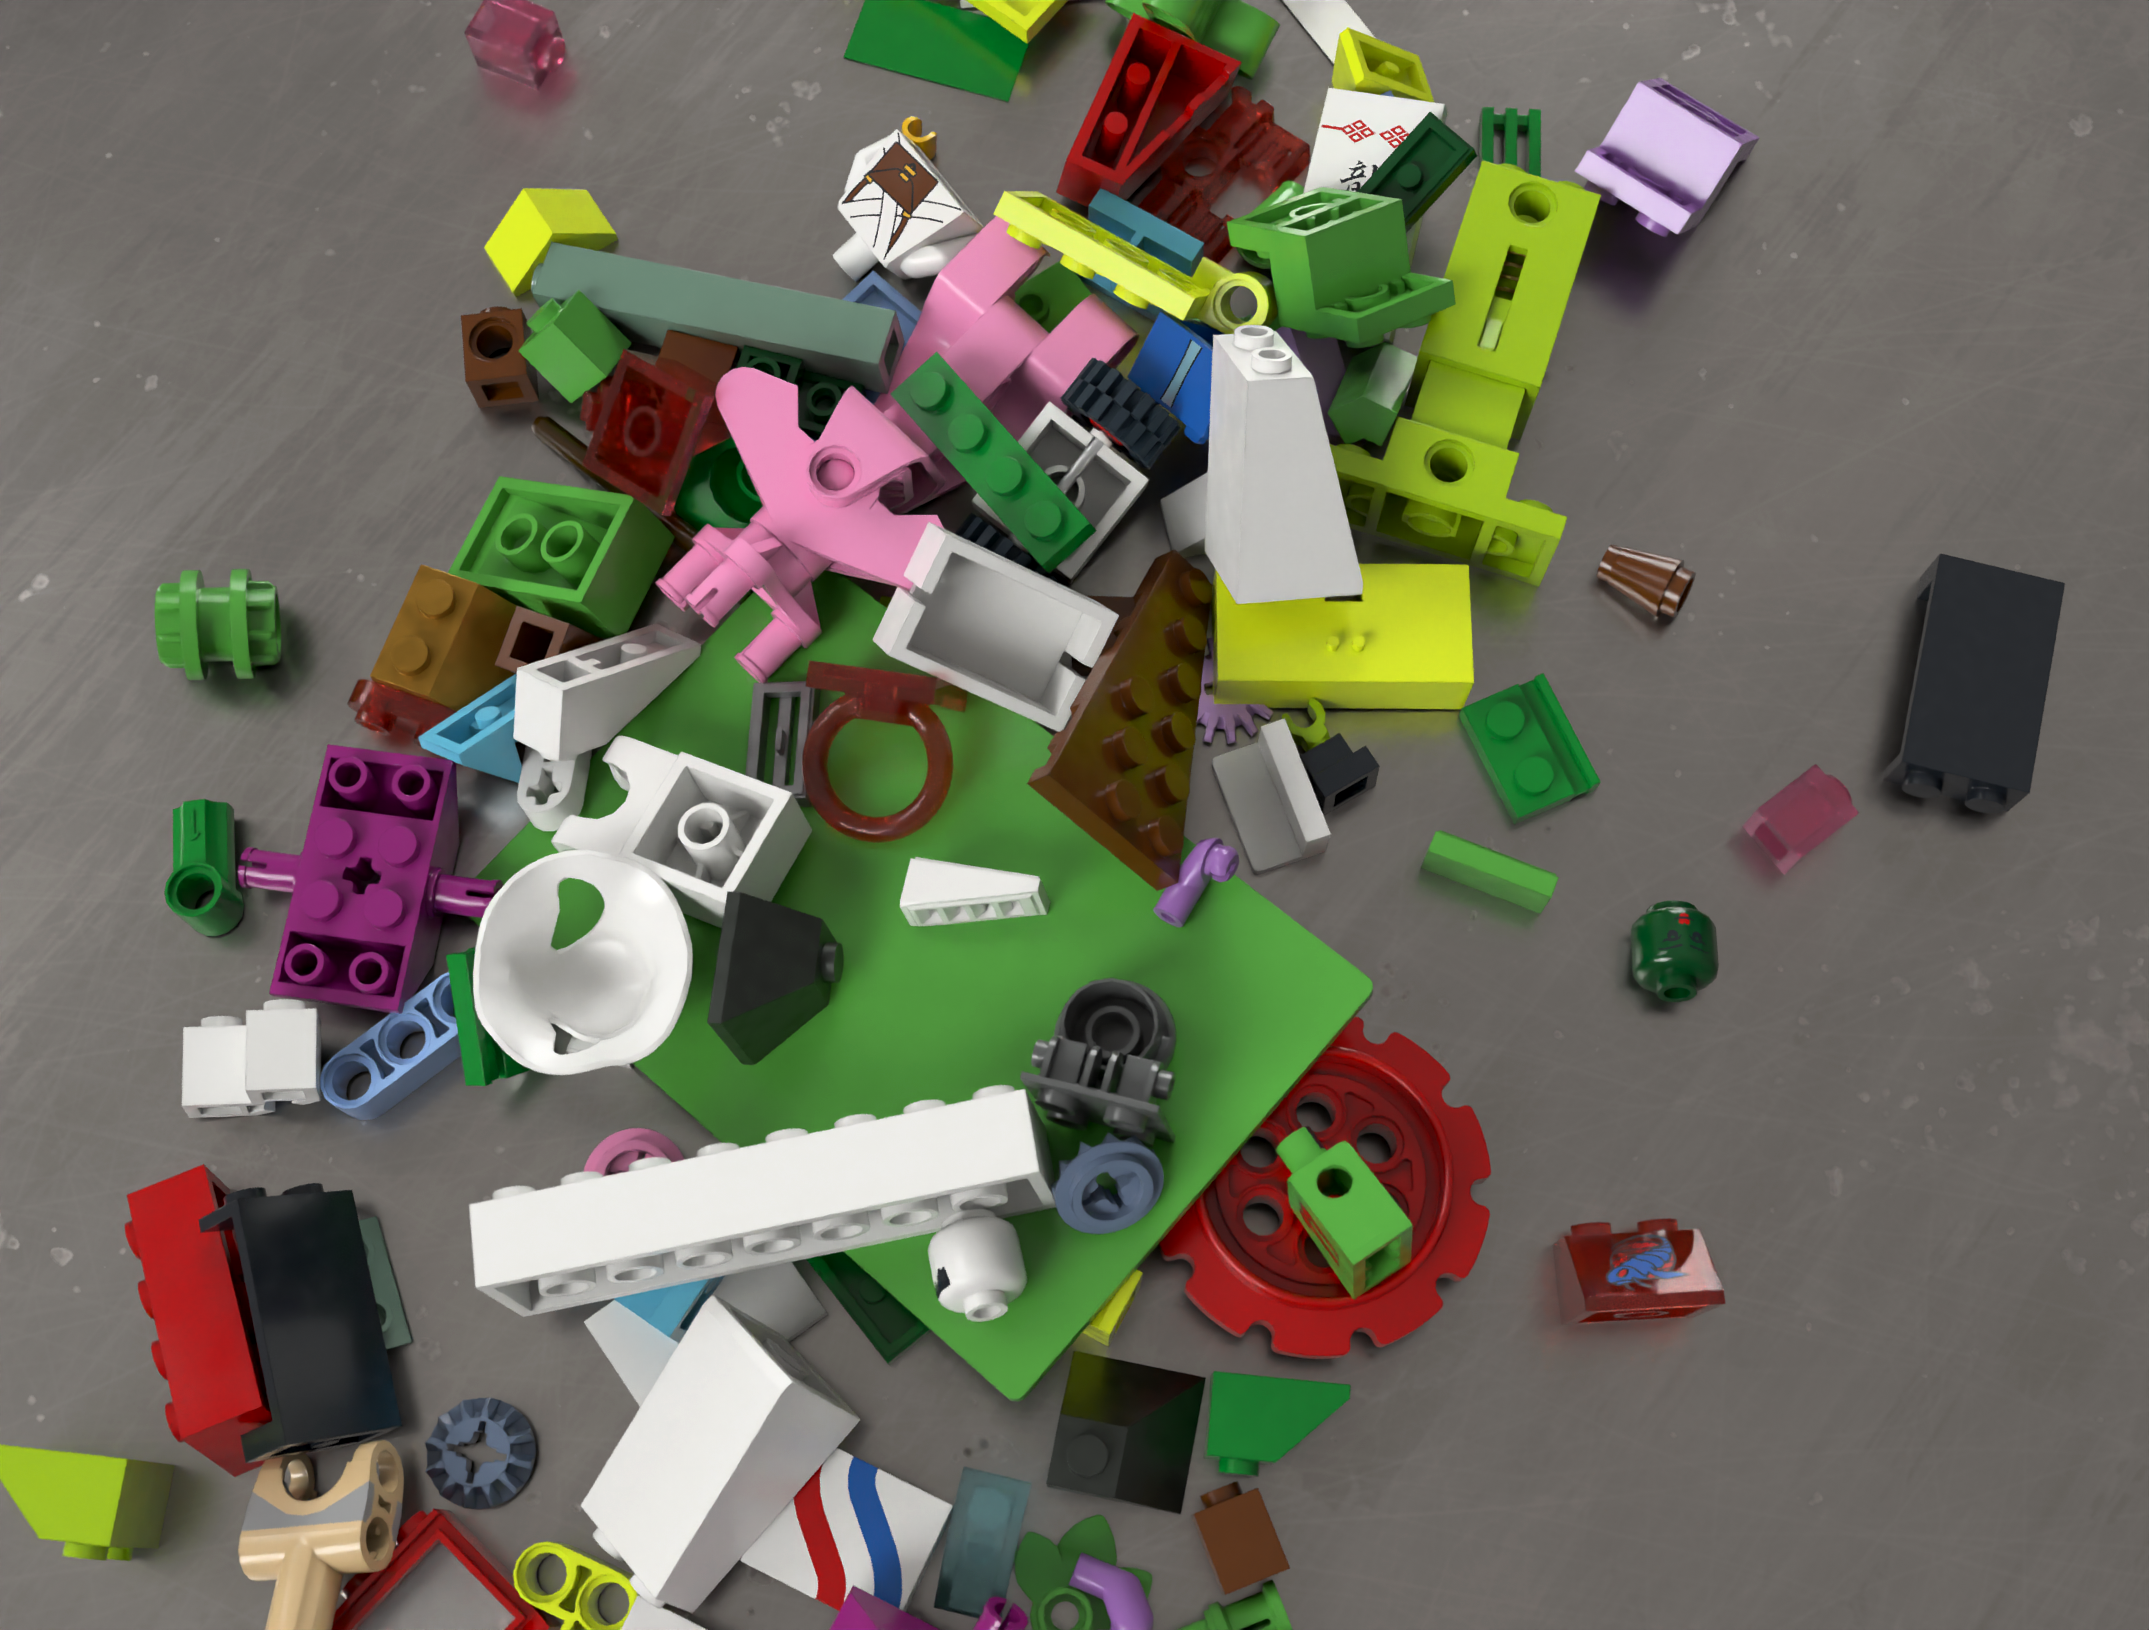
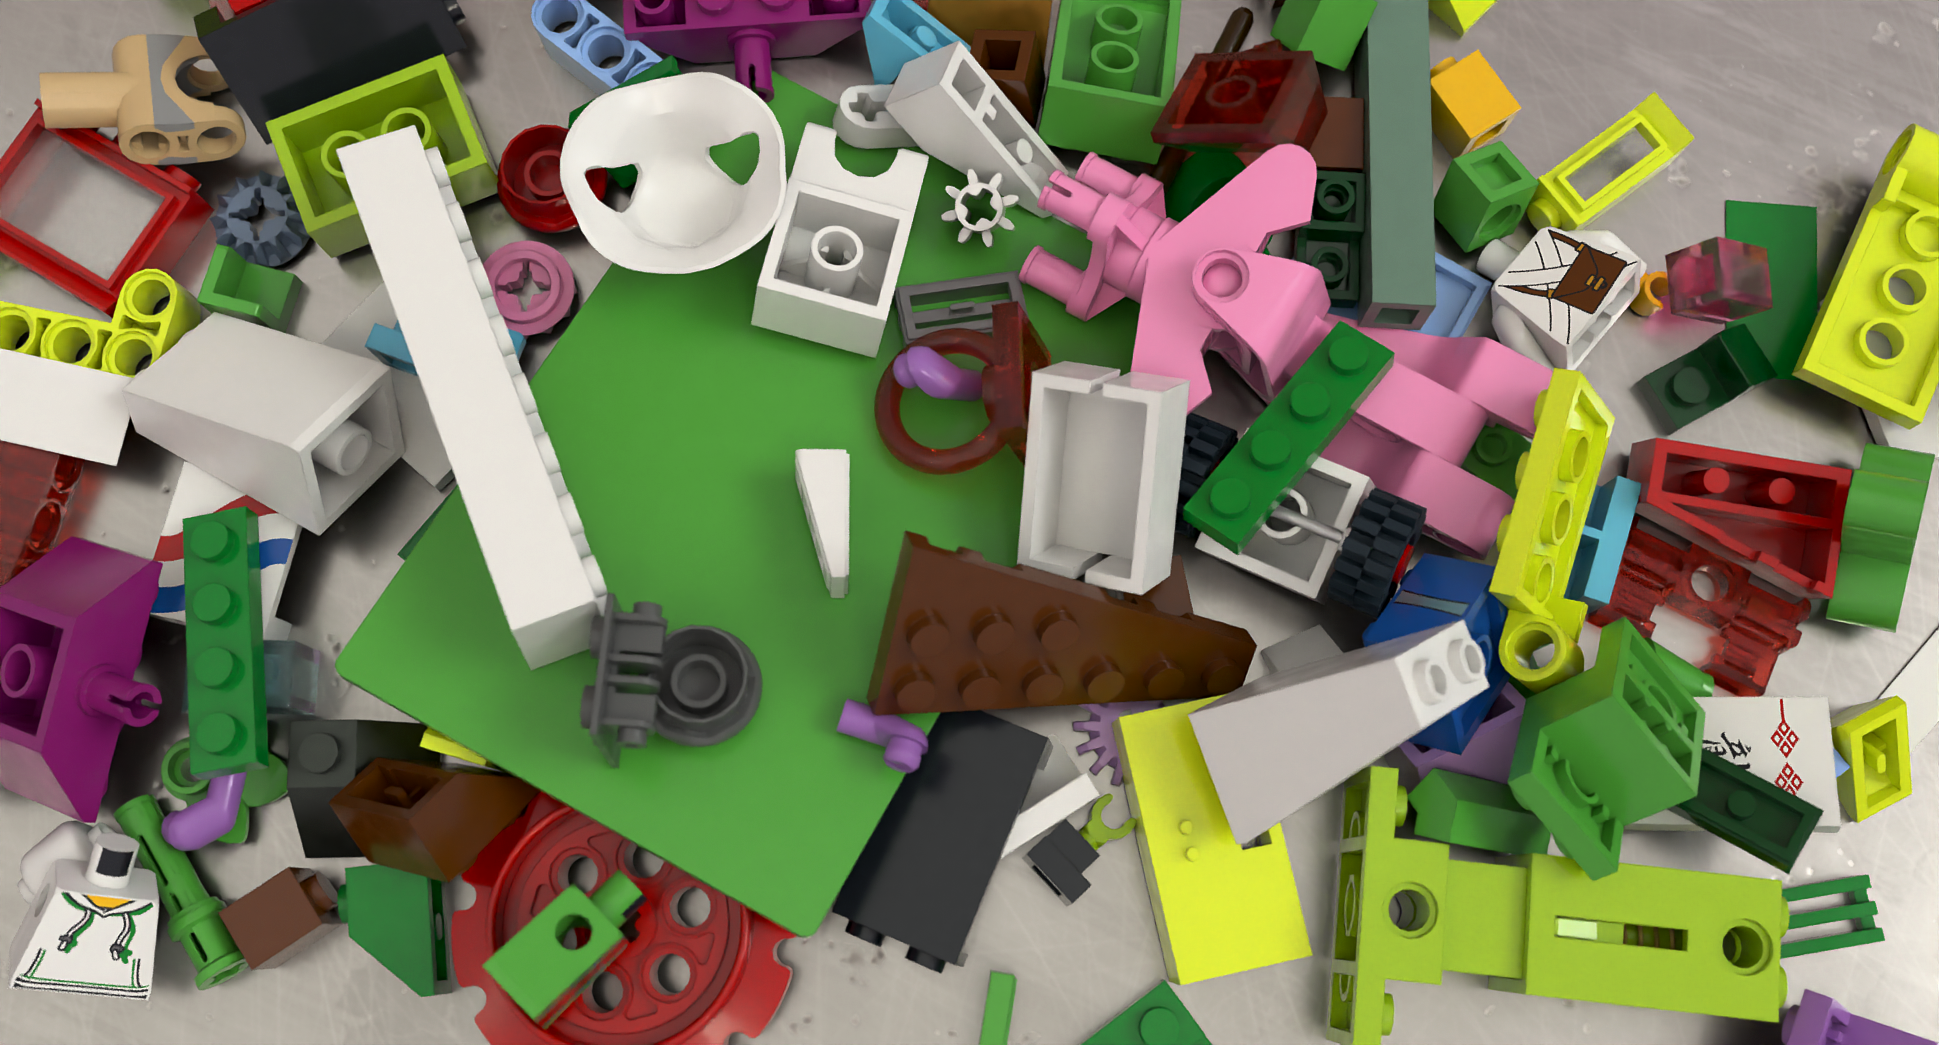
camera: 75 degrees right, 5 degrees up
pearl dark grey slope [707,892,844,1065] -> none
white head [928,1209,1027,1322] -> none
sand blue gear [1051,1132,1164,1234] -> none
none -> green plate [183,506,269,780]
none -> bright green panel [197,244,303,333]
none -> lime brick [265,54,499,258]
none -> reddish brown slope [328,757,540,883]
none -> red piece [497,125,608,233]
none -> black panel [832,710,1053,974]
none -> medium lavender arm [893,346,986,402]
none -> white gear [941,169,1020,248]
none -> yellow brick [1430,50,1521,159]
none -> bright green brick [1434,141,1539,253]
none -> neon yellow window [1526,92,1695,232]
none -> dark green slope [1636,323,1778,435]
none -> clear pink brick [1665,236,1773,325]

